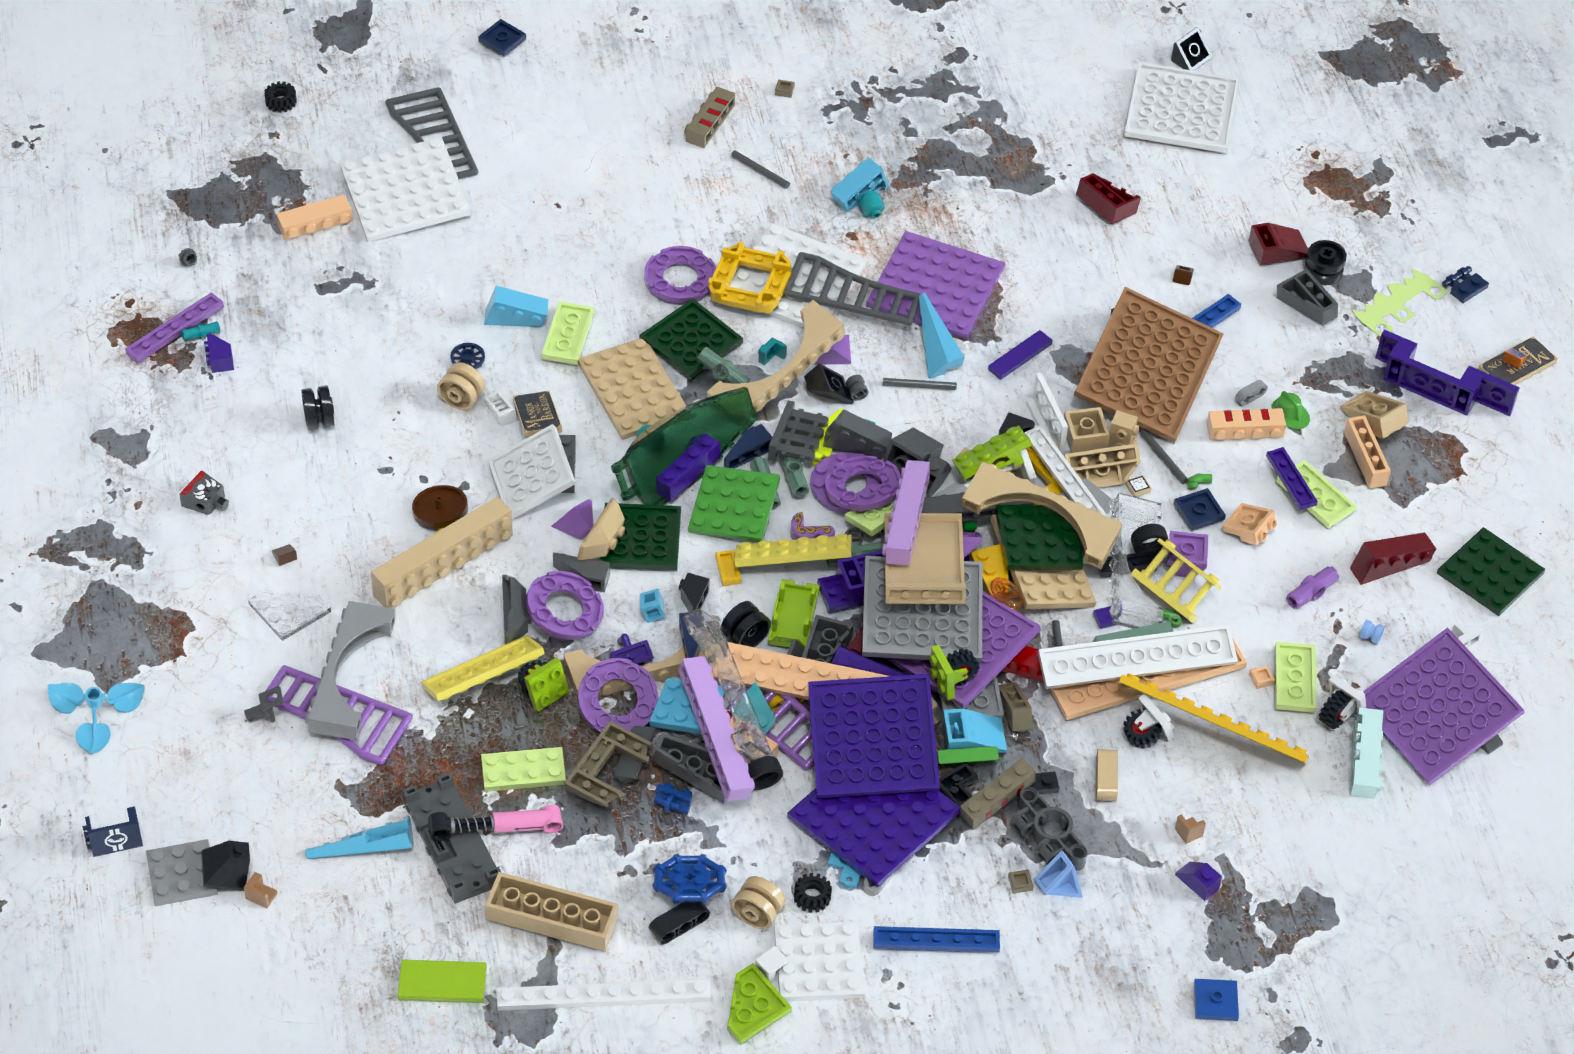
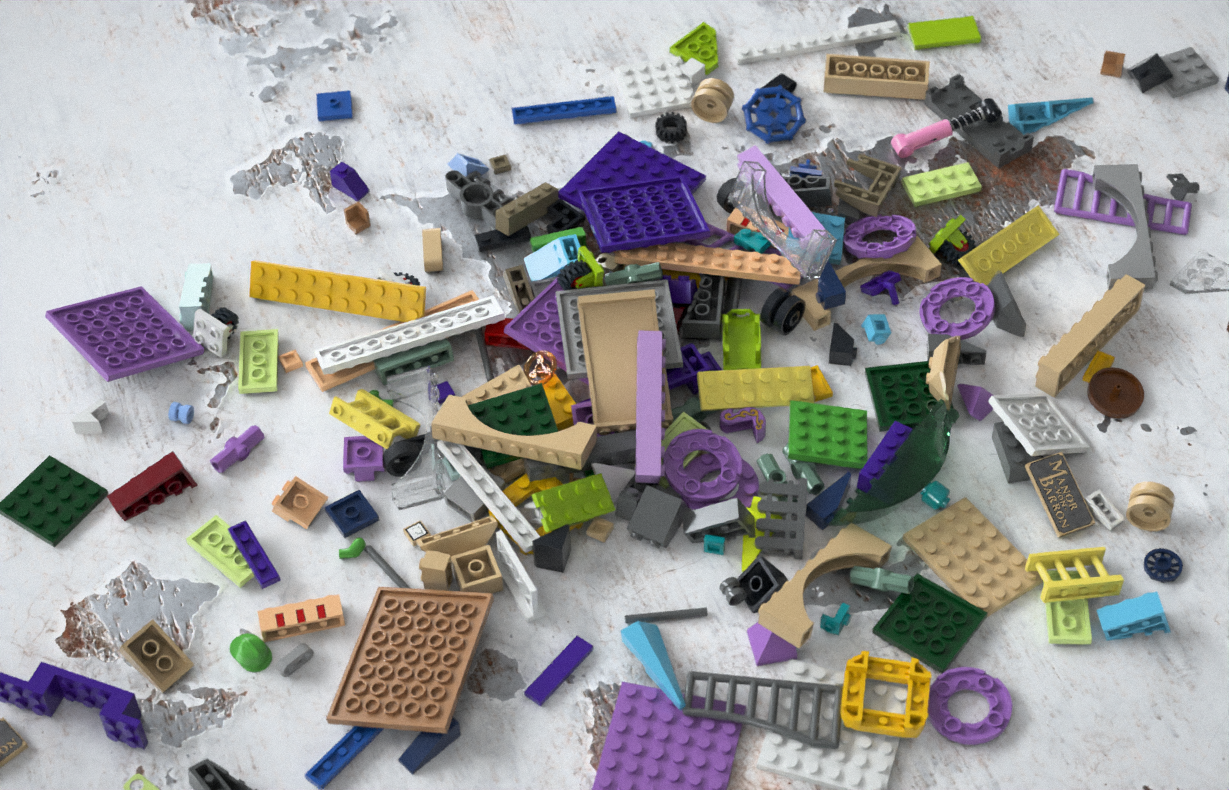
camera: 175 degrees right, 0 degrees up
light nougat brick [1344,415,1391,489] -> none
none -> sand green piece [604,262,663,286]
none -> light yellow fence [1025,547,1124,603]

